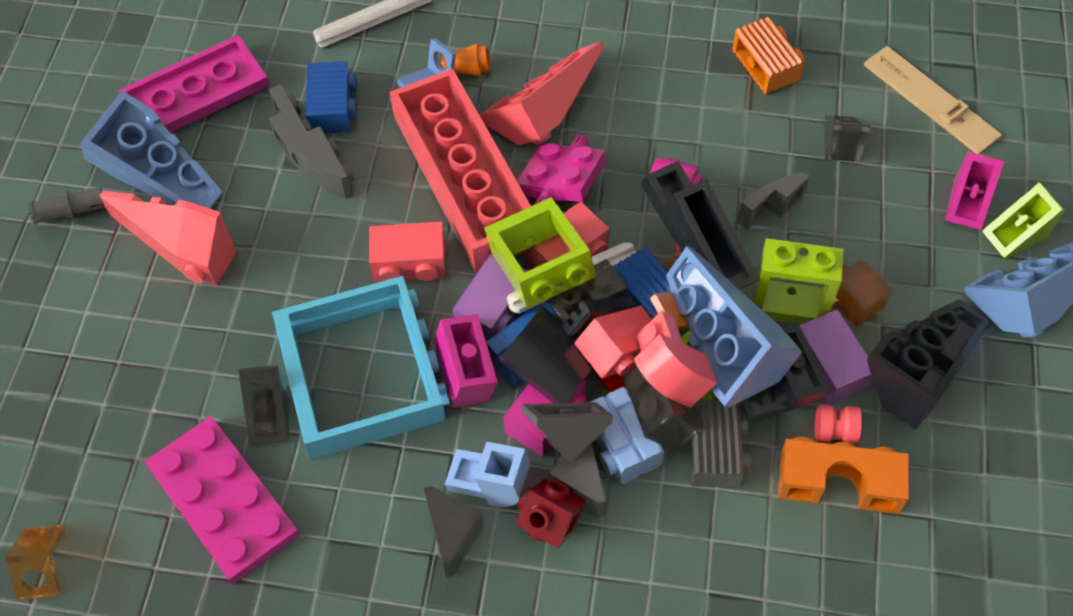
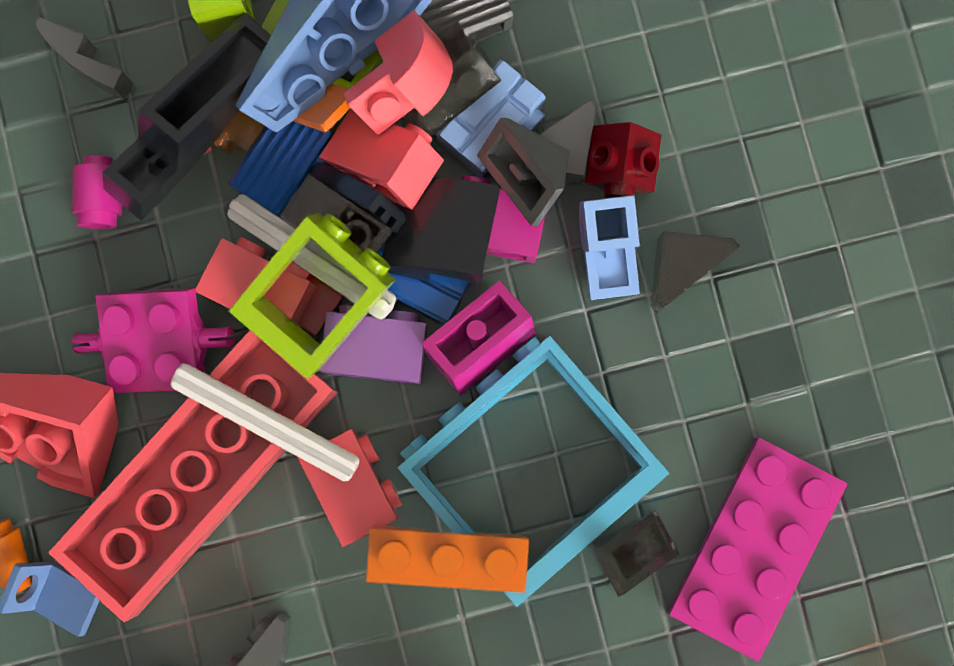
camera: 115 degrees left, 25 degrees up
none -> white axle [170,364,360,481]
none -> orange arch [366,525,529,593]

